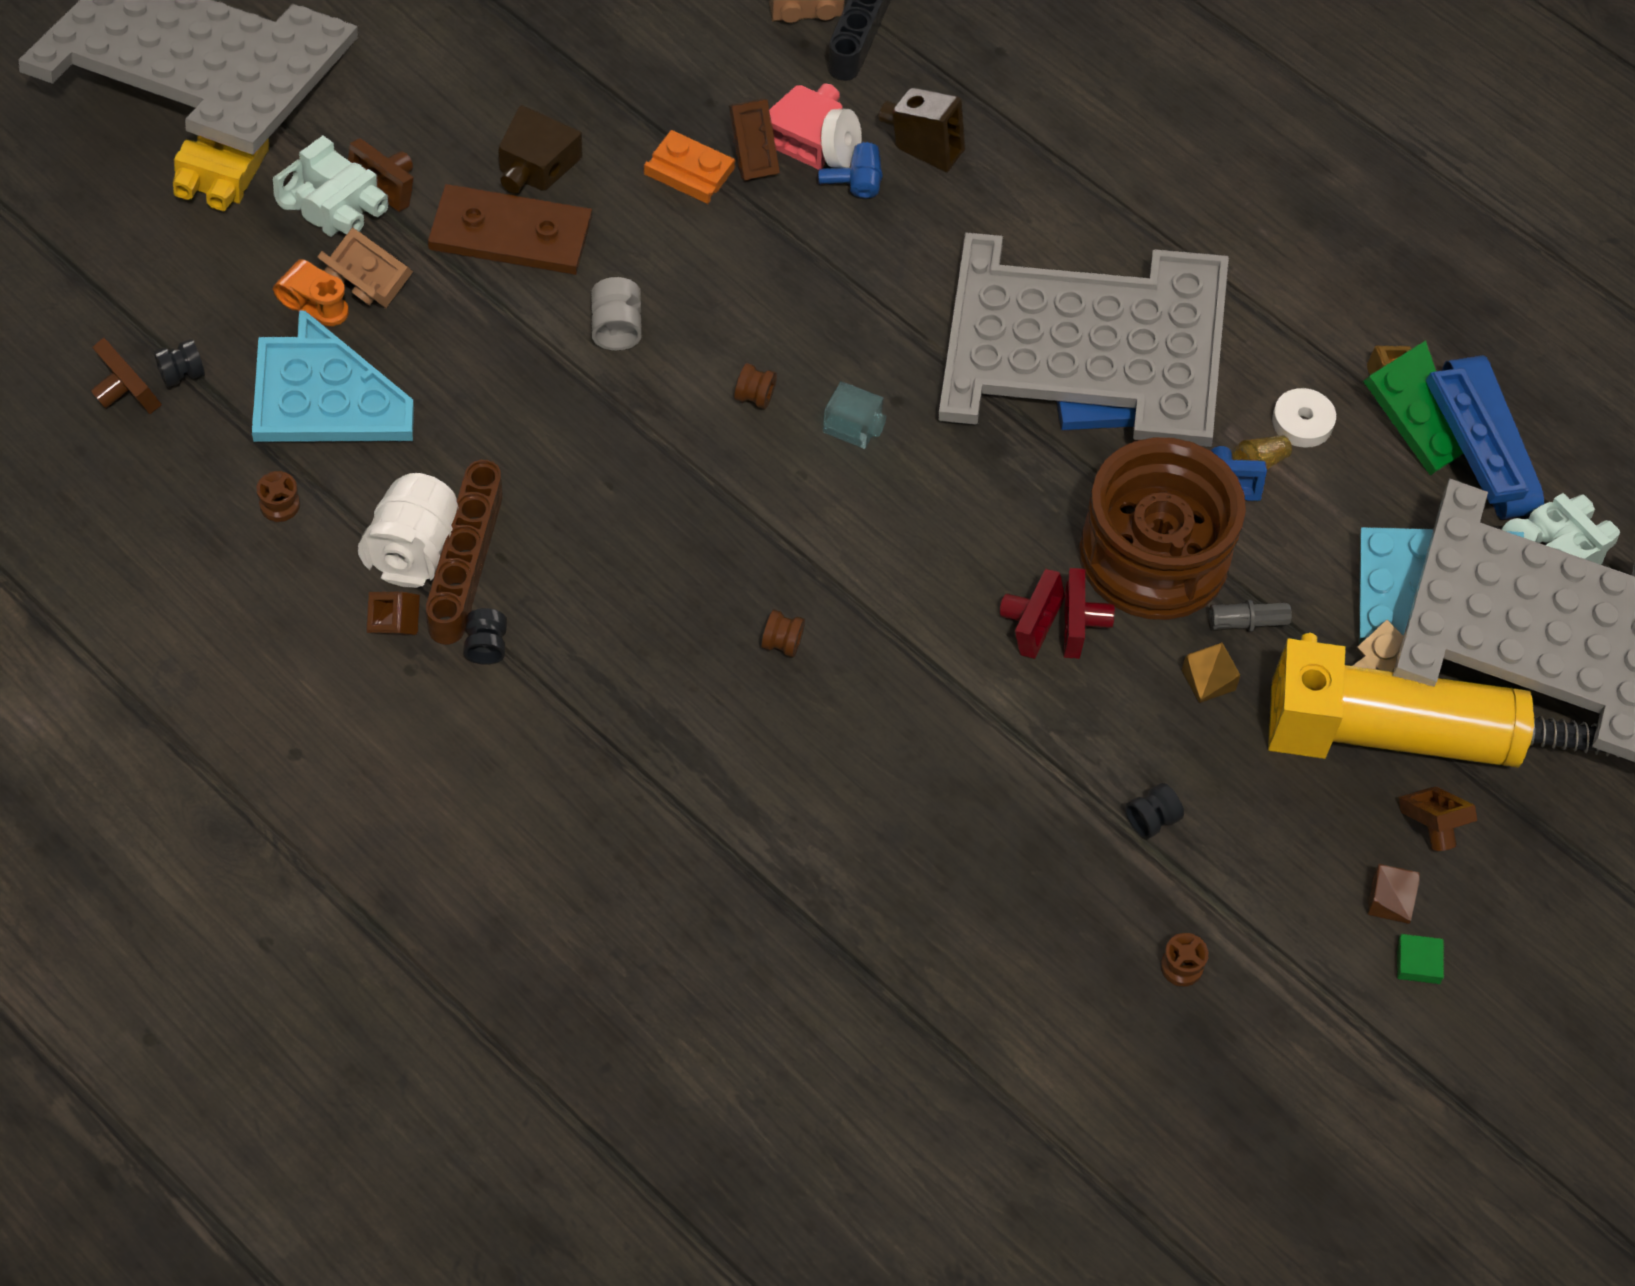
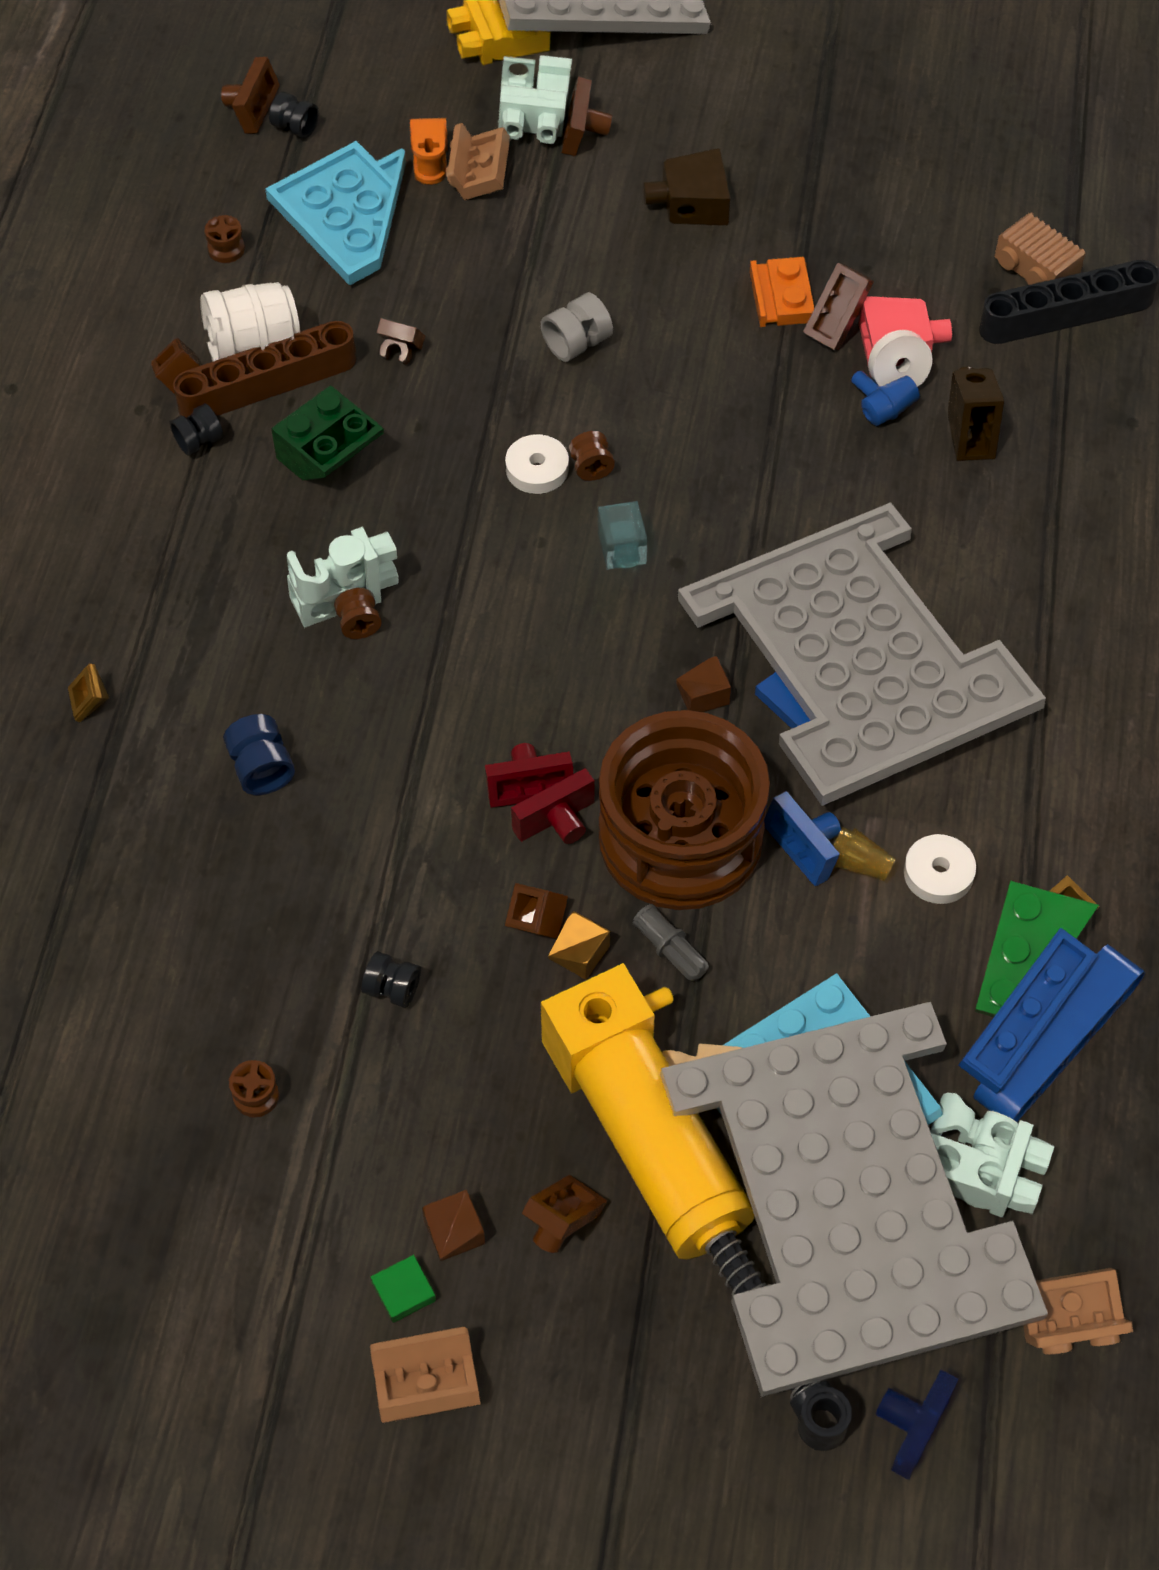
camera: 60 degrees right, 0 degrees up
reddish brown plate [428,184,592,275] -> none
none -> pearl gold slope [68,663,109,722]
none -> dark blue wheel [223,714,295,795]
none -> dark green slope [271,385,384,480]
none -> light aqua hips [287,527,399,628]
none -> medium nougat bracket [370,1327,480,1423]
none -> tile [376,318,425,365]
none -> reddish brown slope [505,883,568,938]
none -> white piece [506,434,569,494]
none -> reddish brown slope [676,656,731,712]

